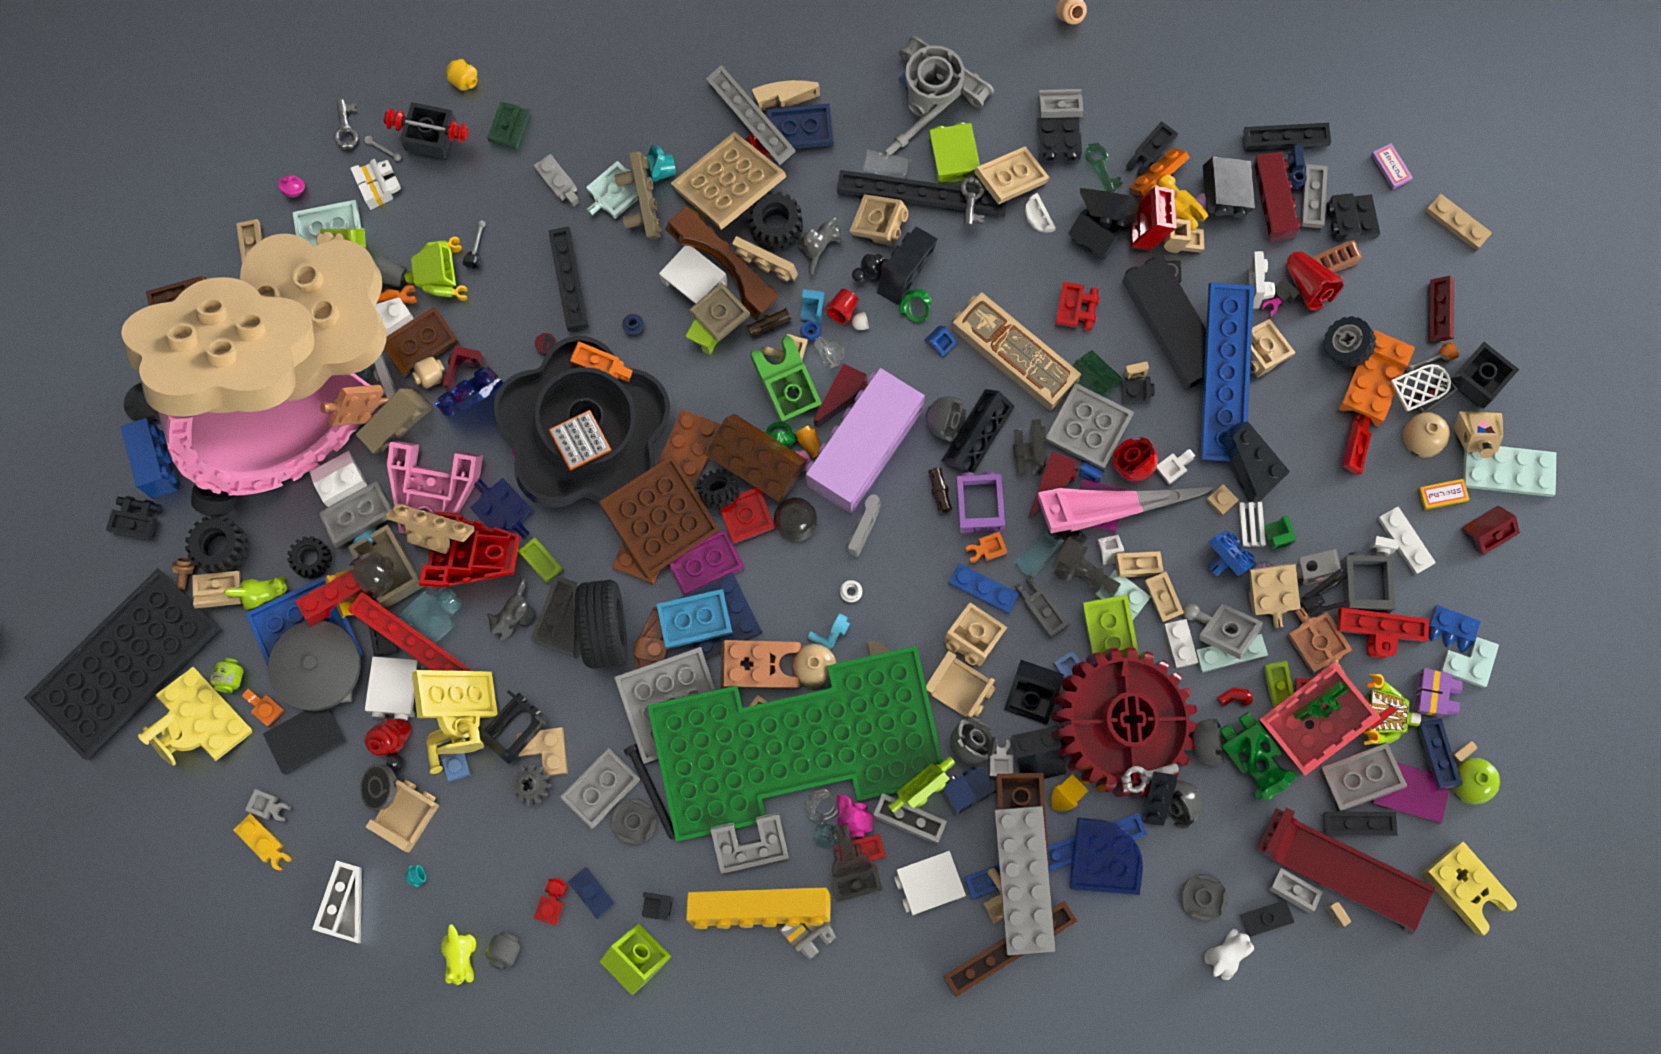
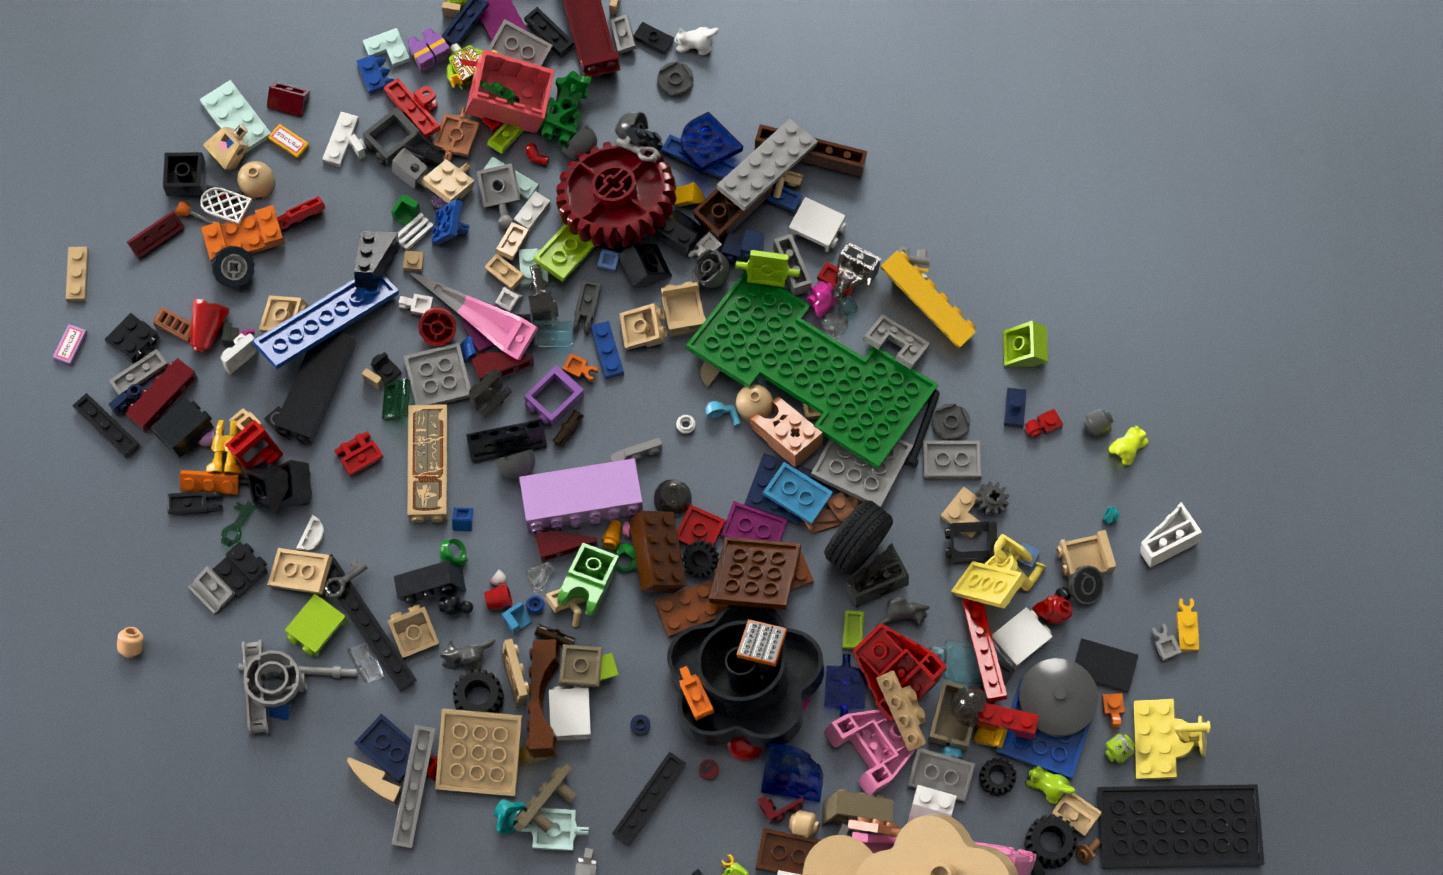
camera: 140 degrees left, 5 degrees down
black panel [642,892,673,921] -> none

